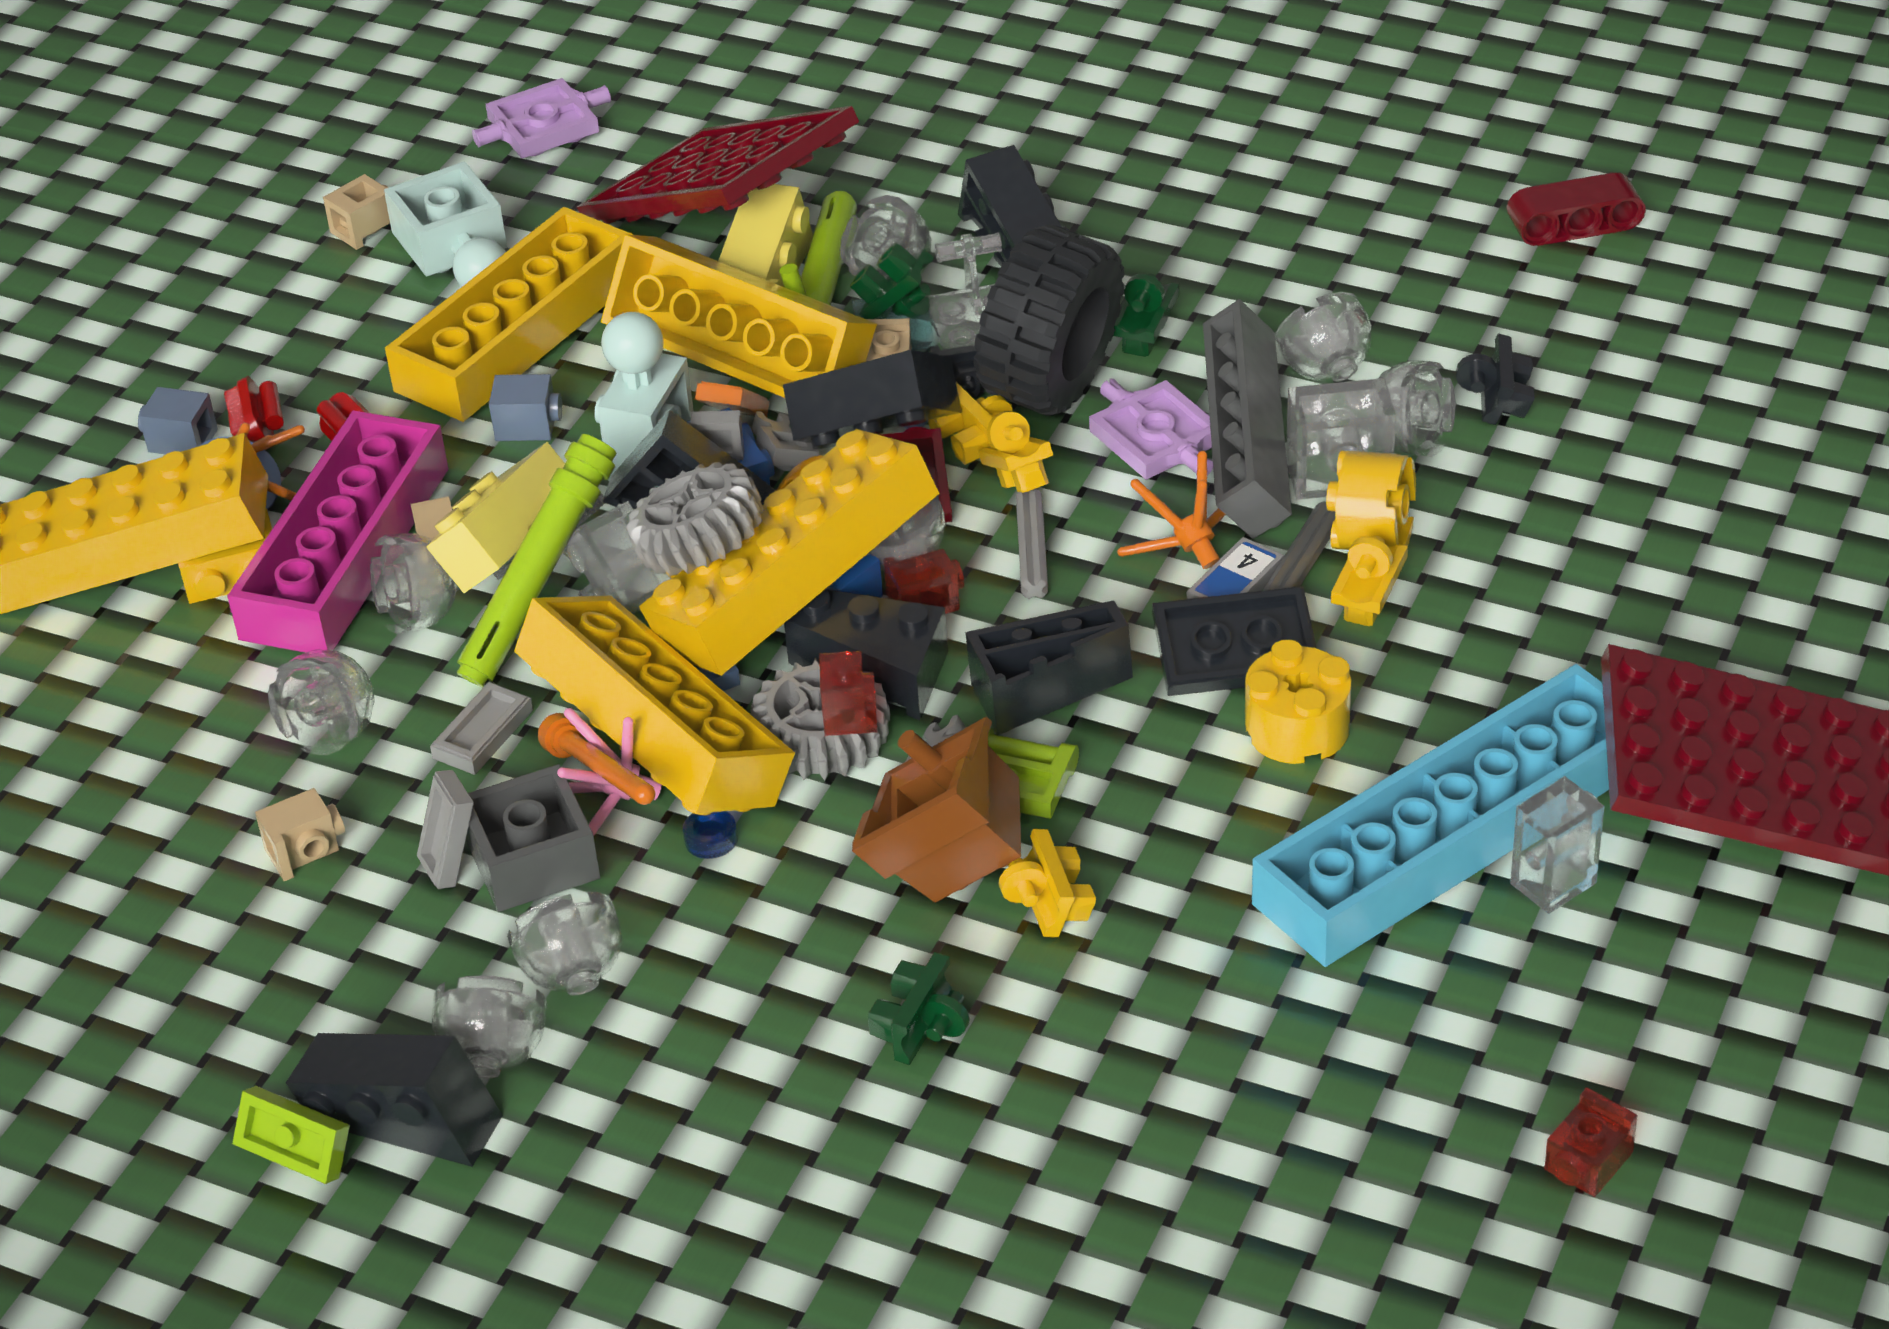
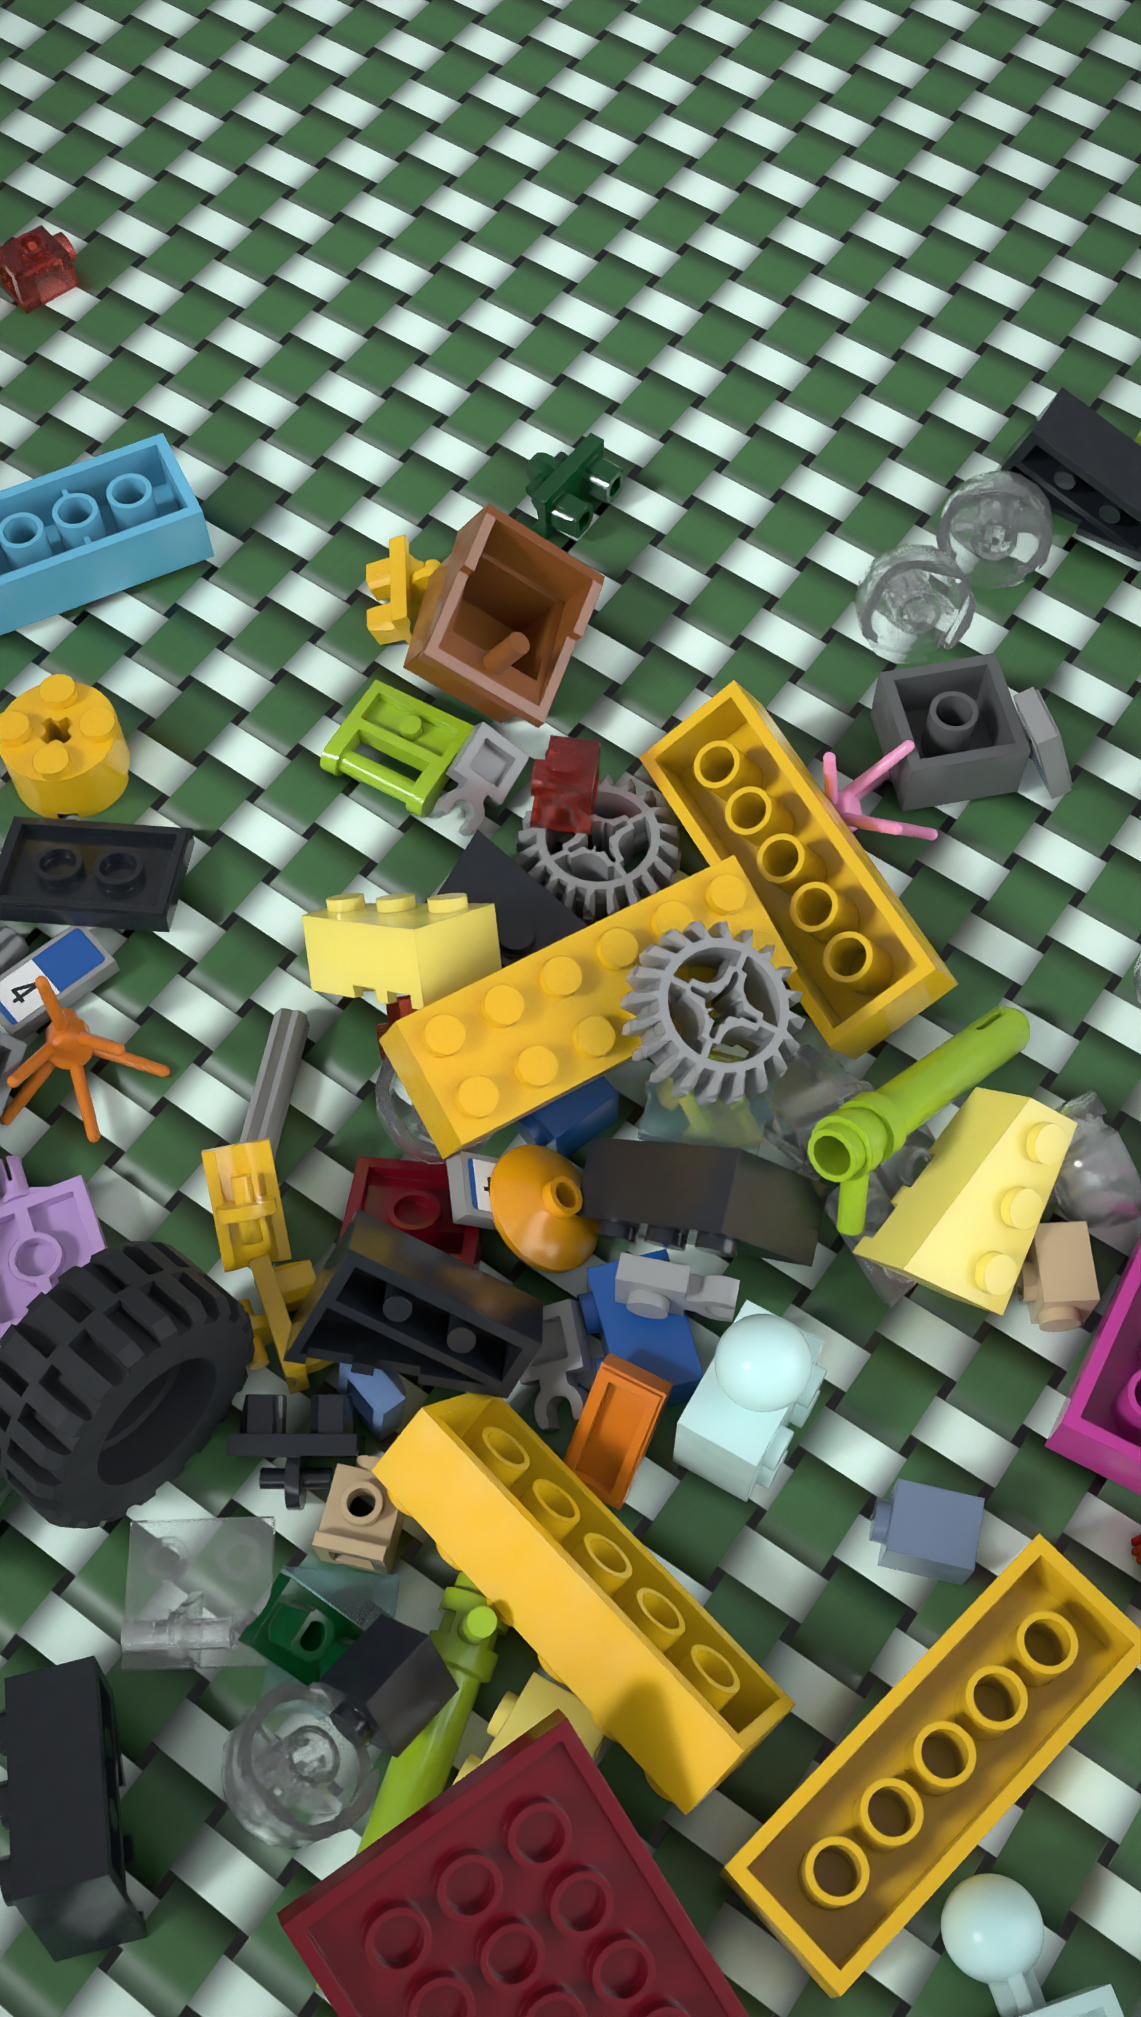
camera: 170 degrees left, 20 degrees up
light grey tile [430,682,533,775] -> none
orange piece [538,713,656,805] -> none
black wedge [965,600,1133,736] -> none
none -> light yellow wedge [302,893,502,1010]
none -> black brick [318,1614,459,1758]

